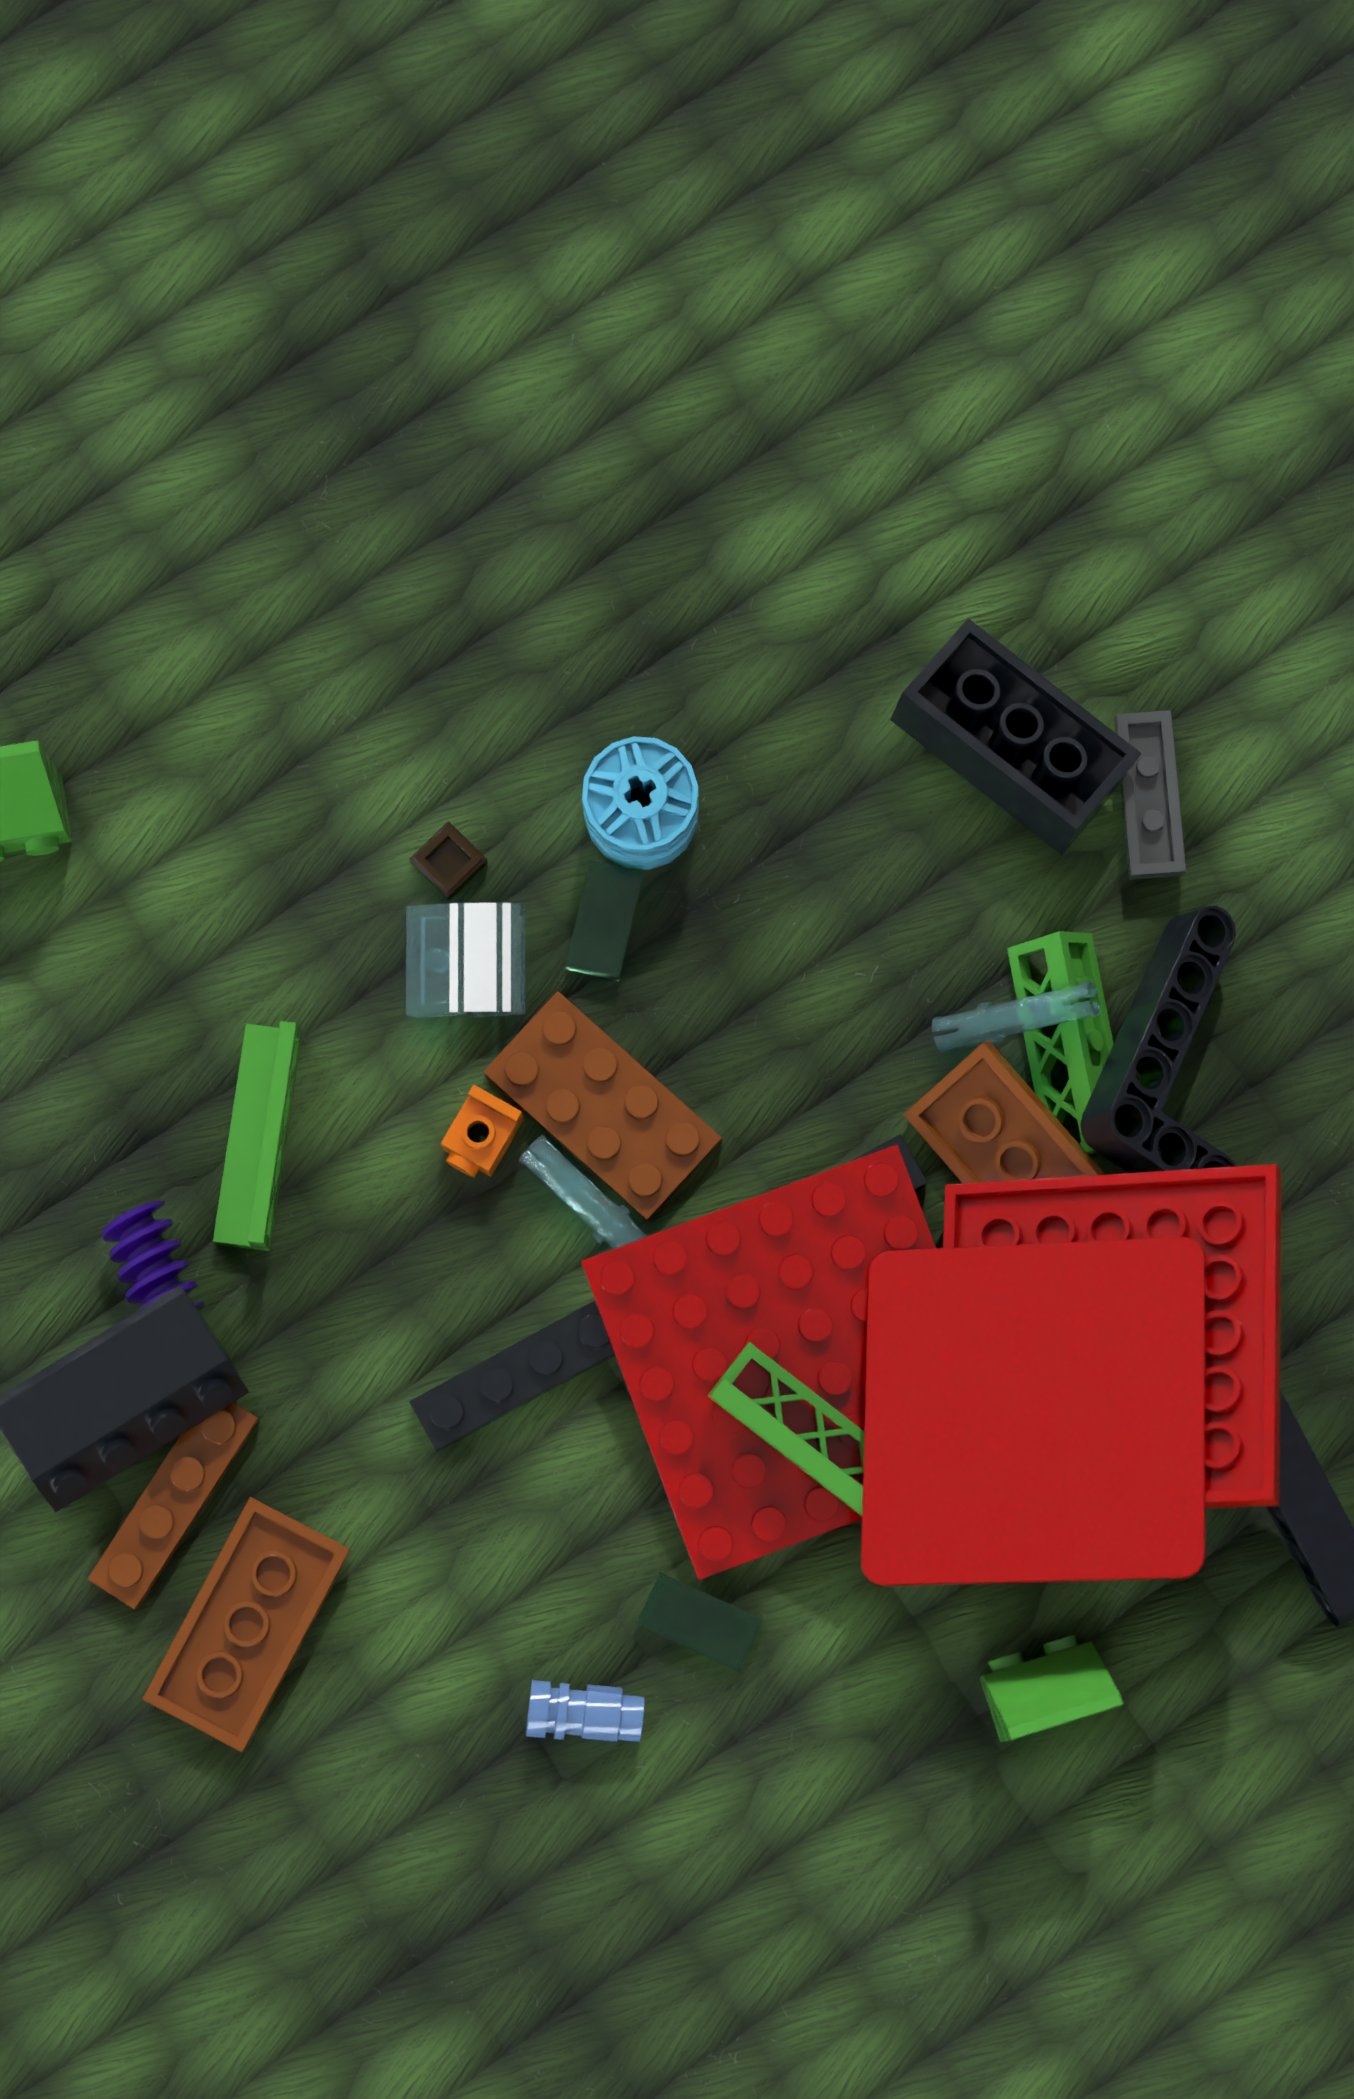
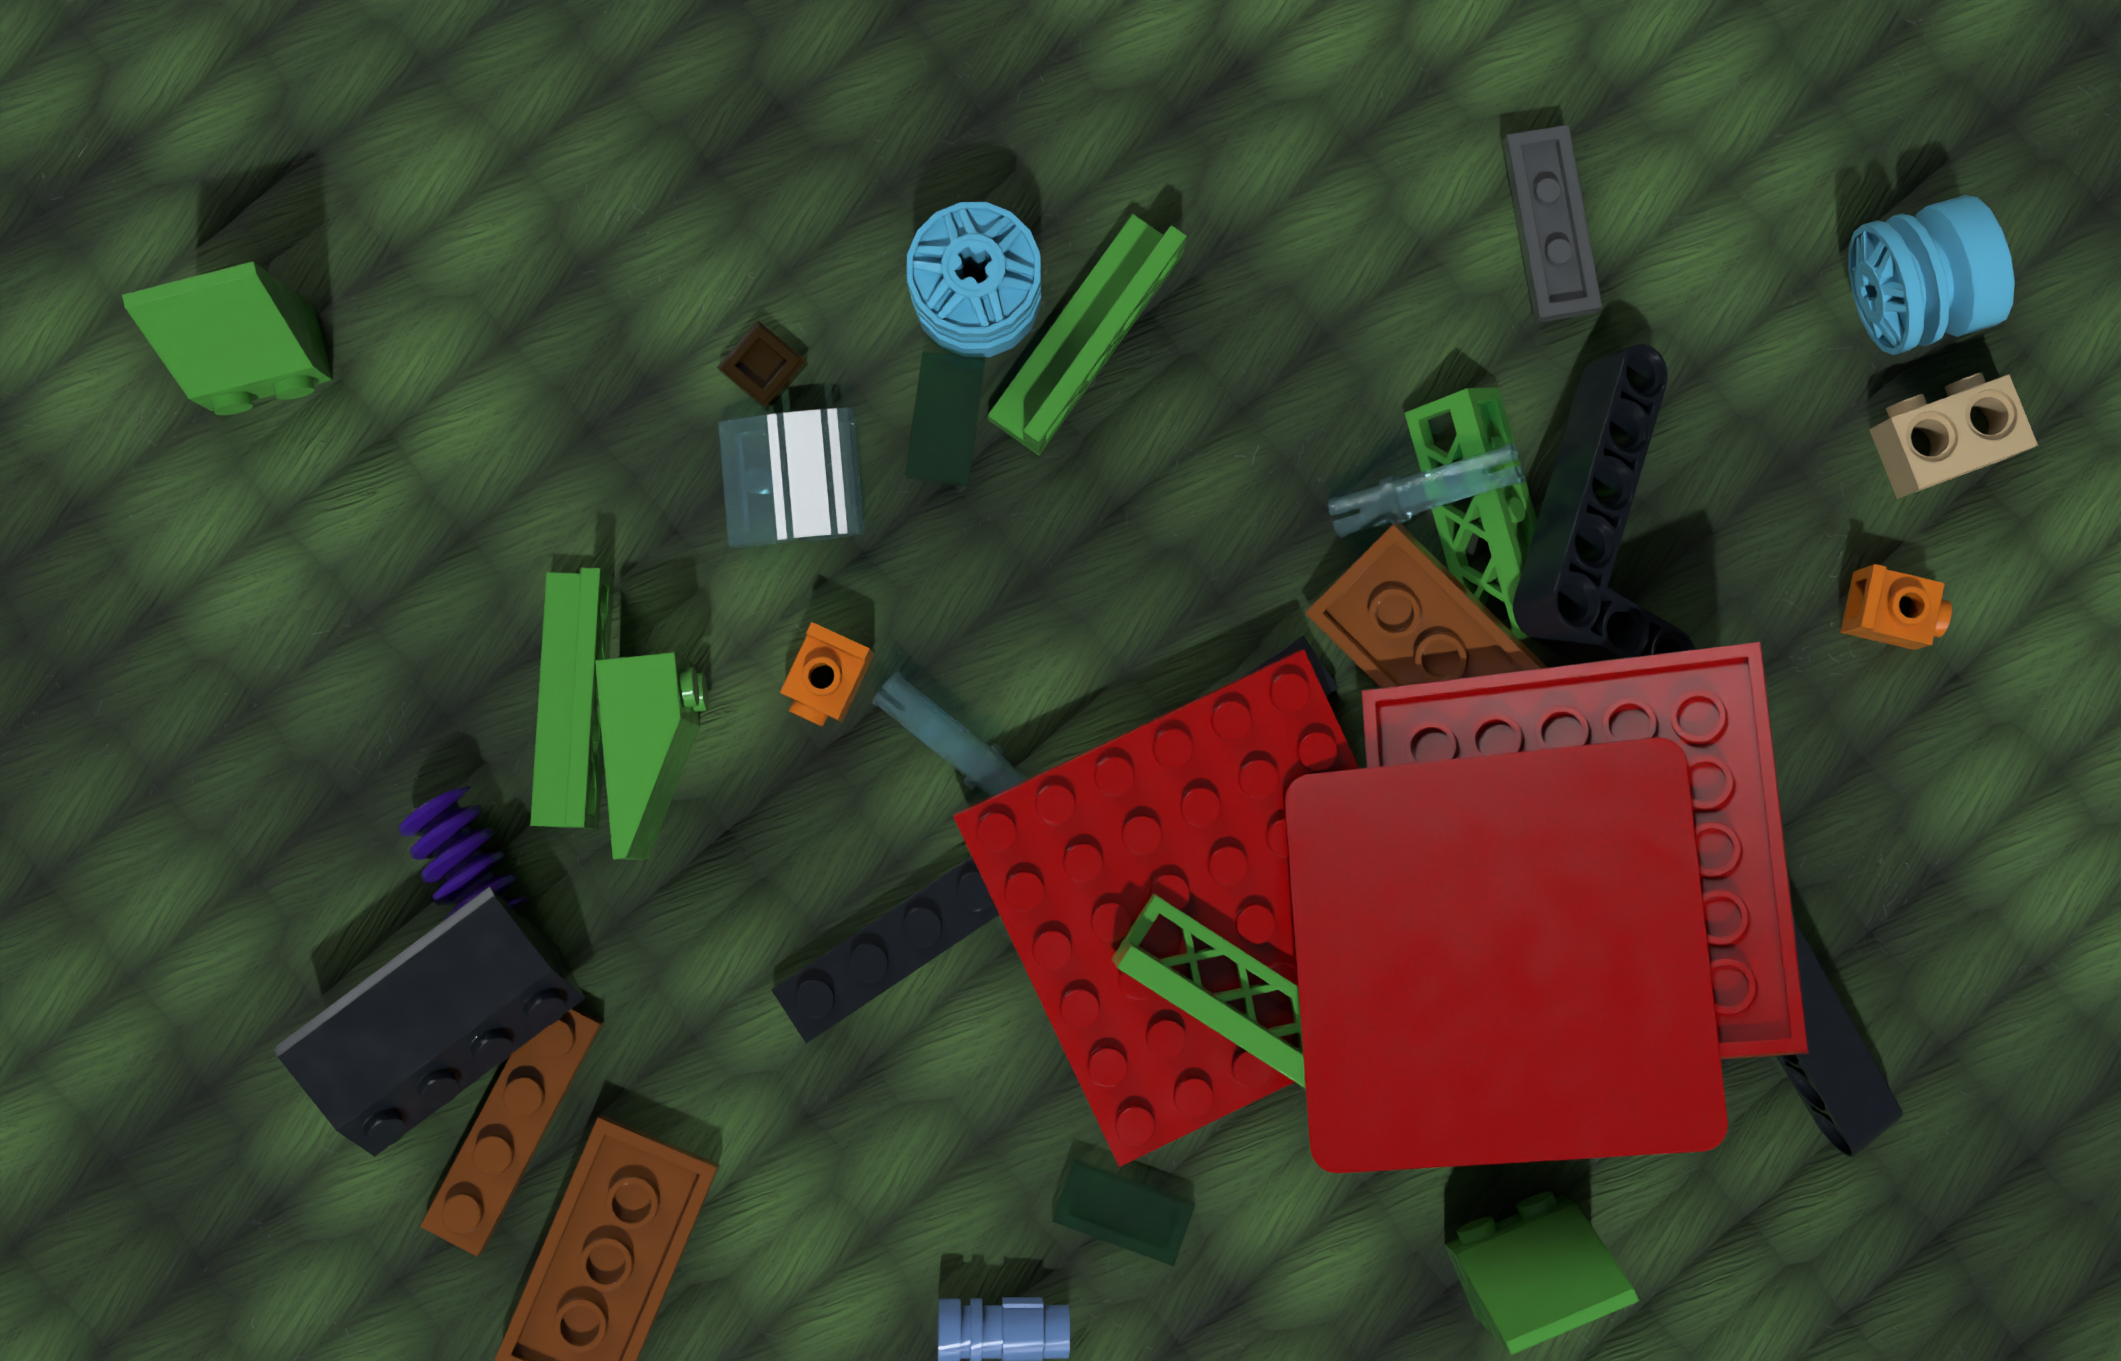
camera: 10 degrees left, 5 degrees up
dark orange plate [483,991,722,1223] -> none
black slope [890,618,1142,855] -> none
none -> bright green slope [595,652,709,860]
none -> bright green fence [988,214,1187,456]

